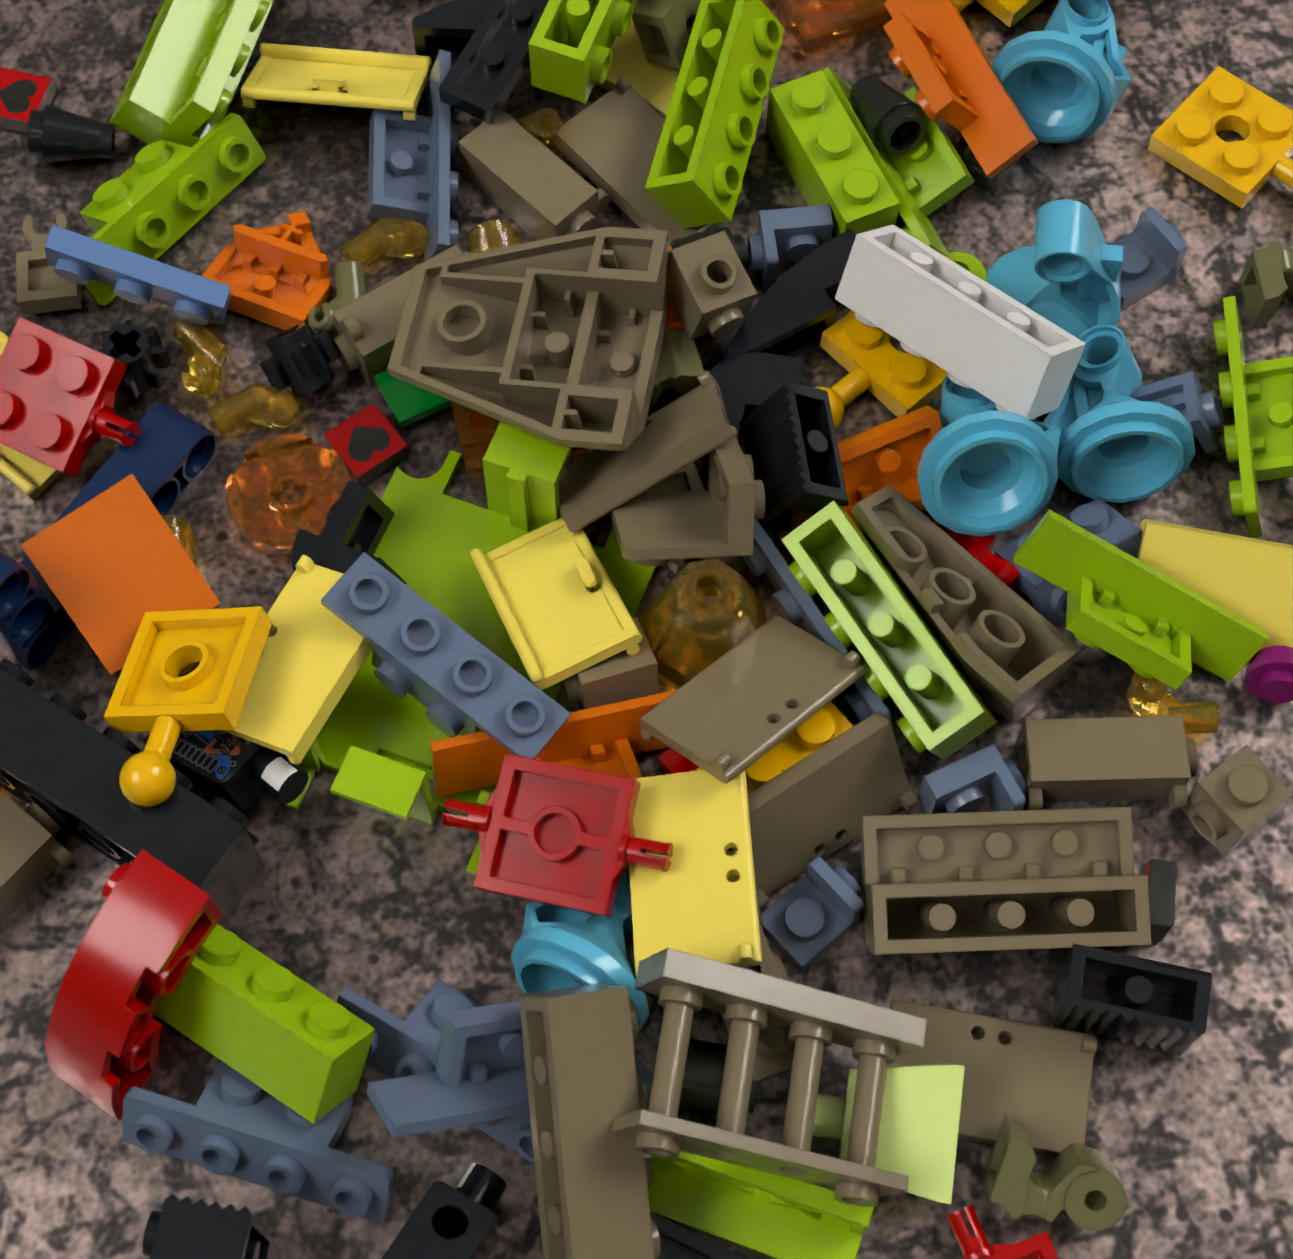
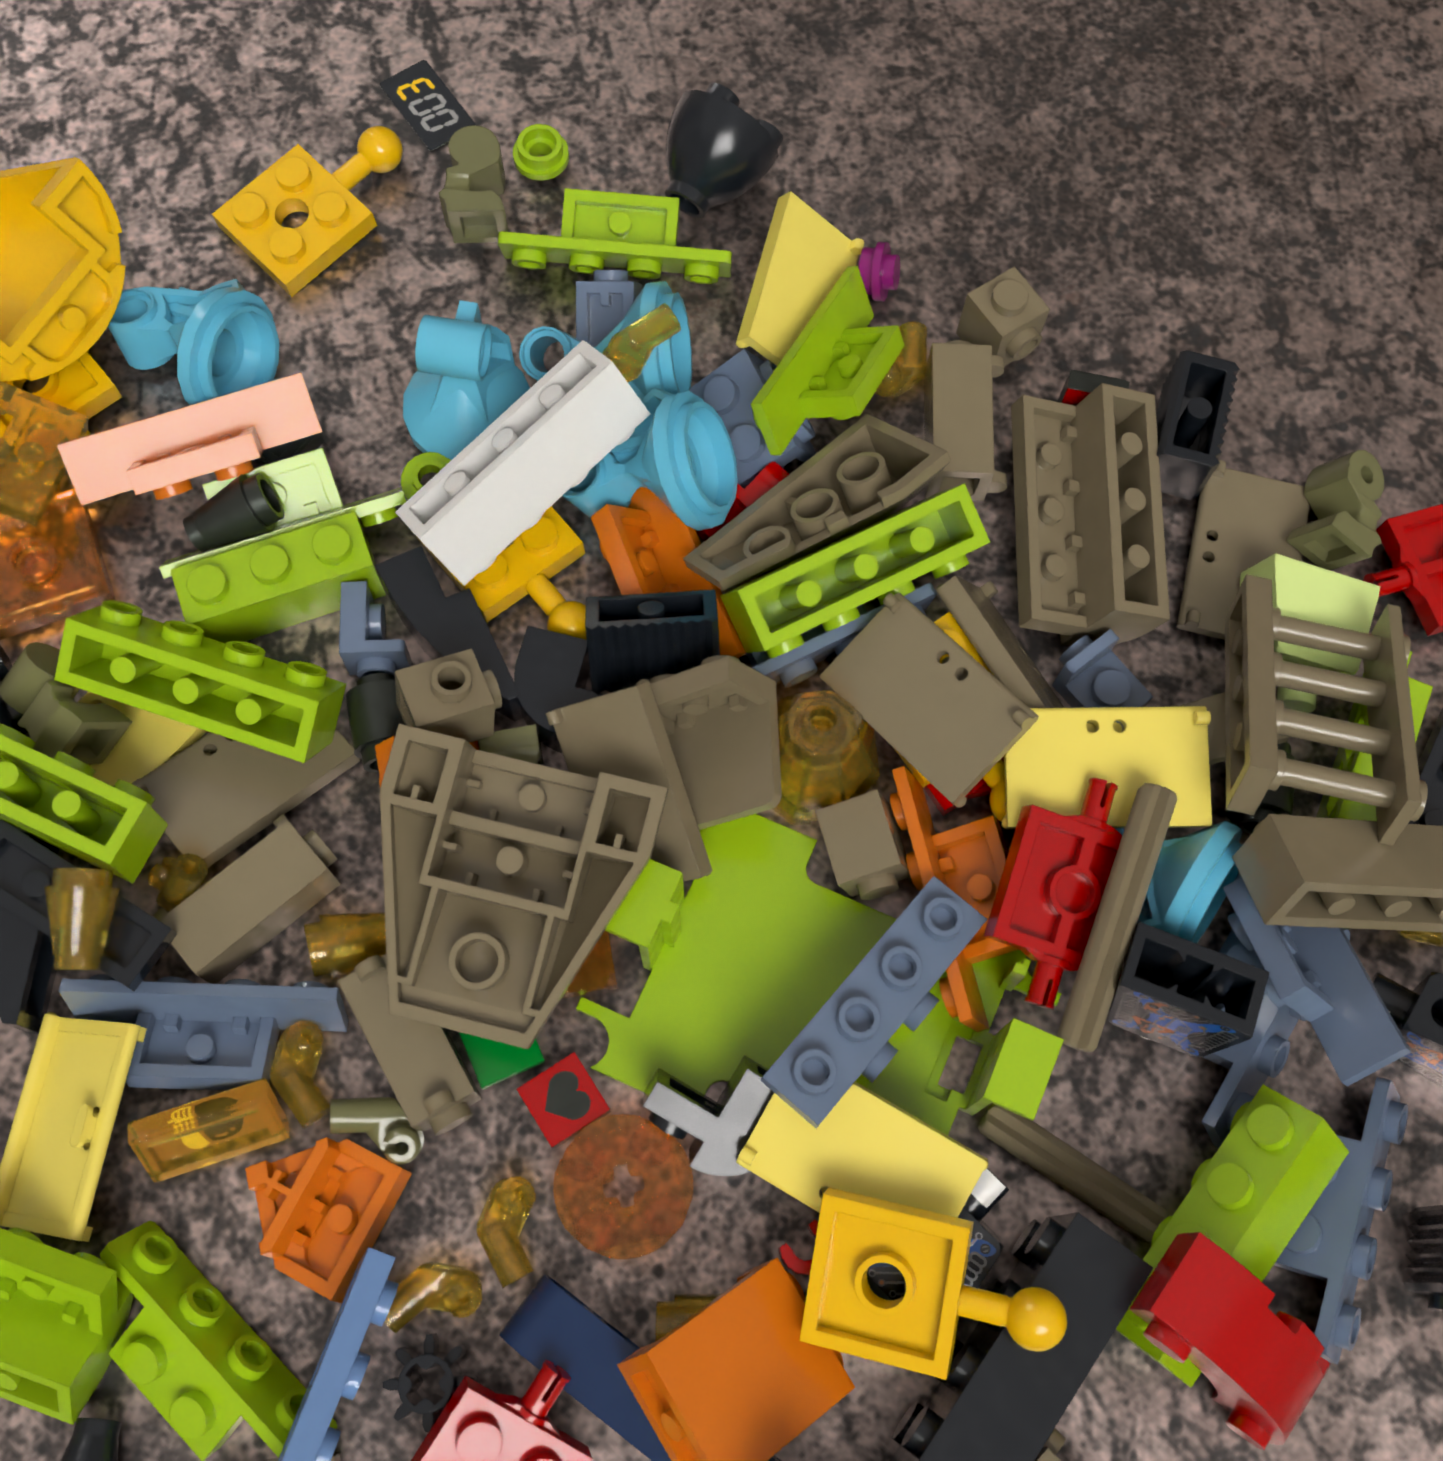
camera: 90 degrees left, 5 degrees up
black gear [260,323,340,398] -> none
light yellow door [470,517,642,690] -> none
sand blue bracket [917,744,1027,814] -> none
sand blue bracket [1110,207,1187,312] -> none
none -> clear yellow cone [44,868,120,970]
none -> clear yellow tile [128,1078,290,1183]
none -> clear yellow arm [602,303,681,382]
none -> dark tan axle [978,1103,1169,1243]
none -> dark tan axle [1057,783,1177,1052]
none -> black torso [1108,922,1269,1057]

